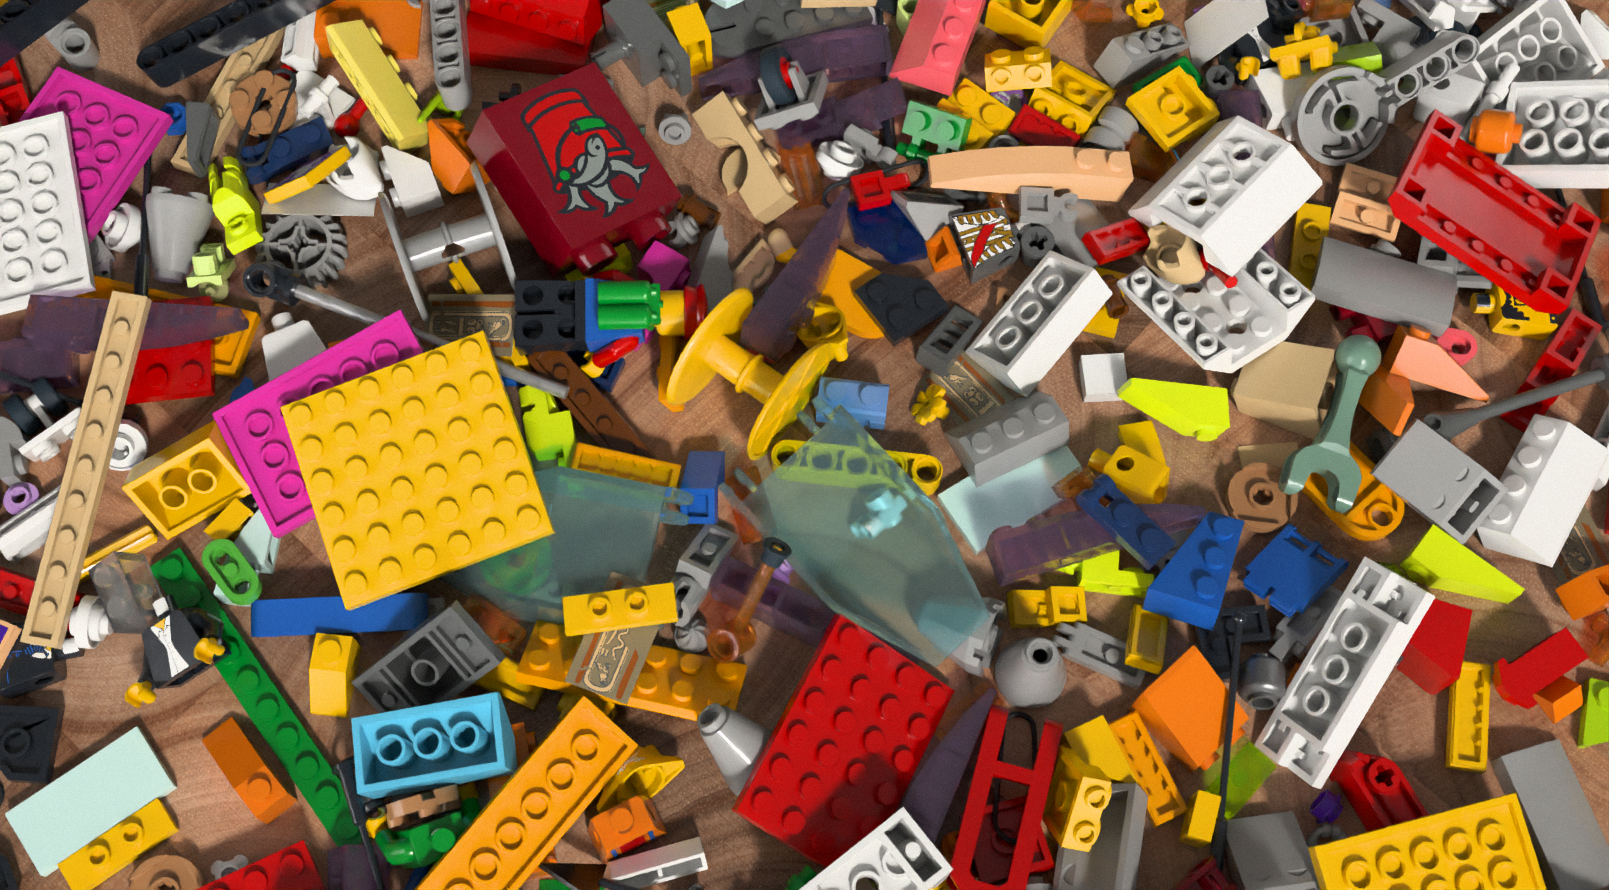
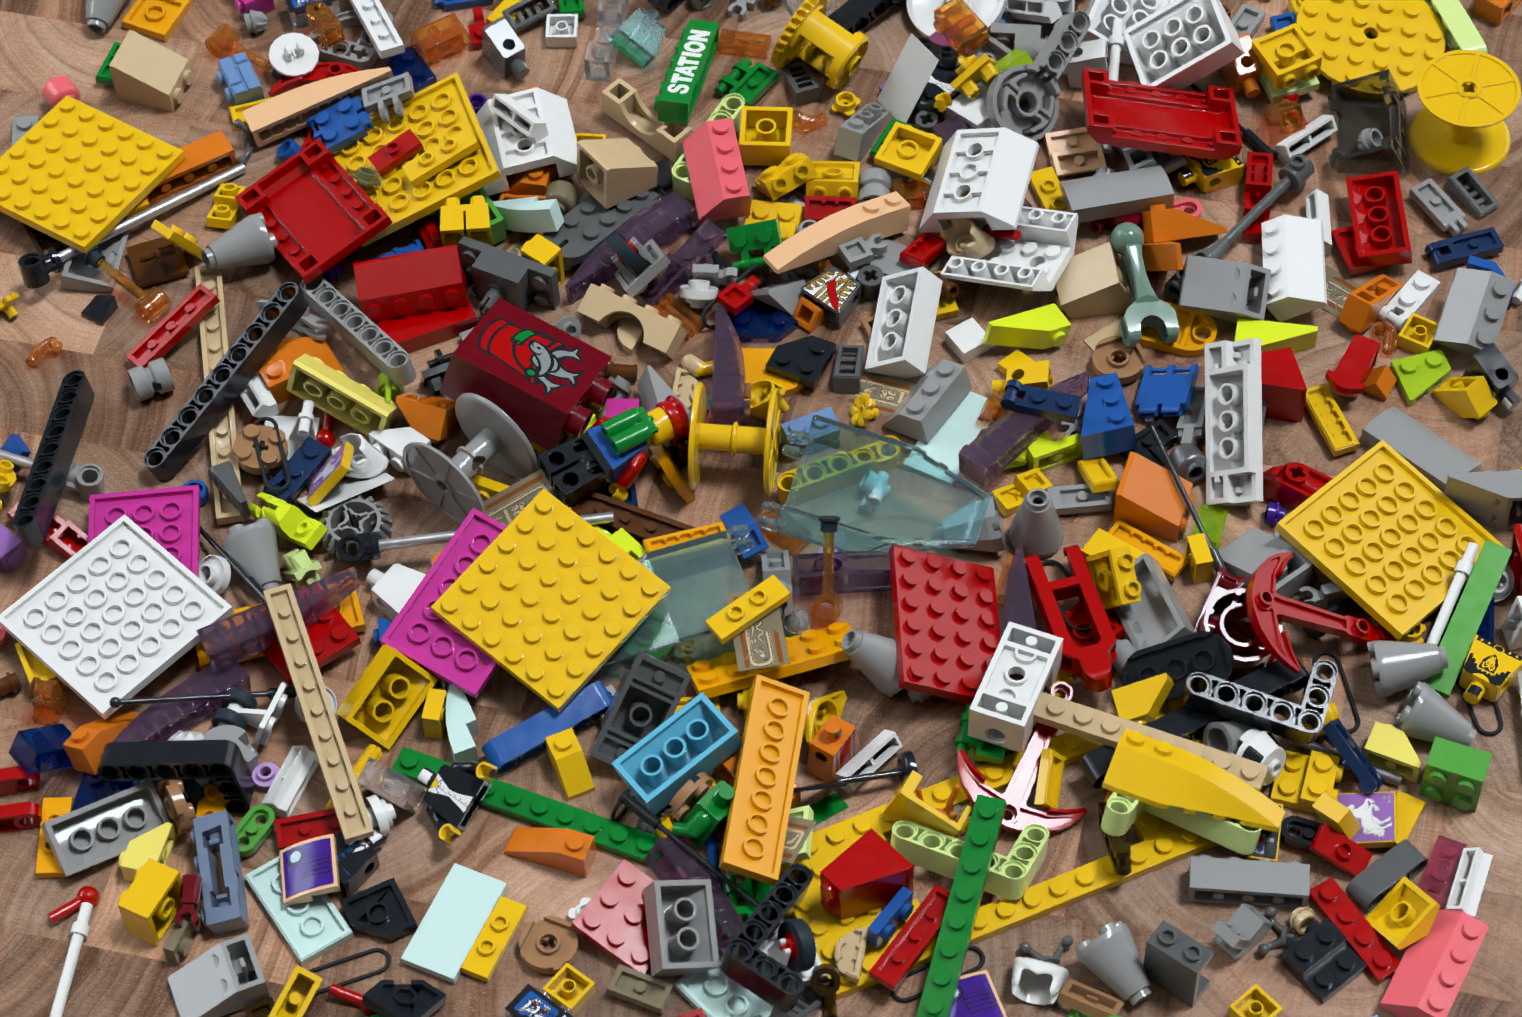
camera: 25 degrees left, 15 degrees down
bright green plate [202,539,262,605] -> none
orange head [1469,109,1523,154] -> none

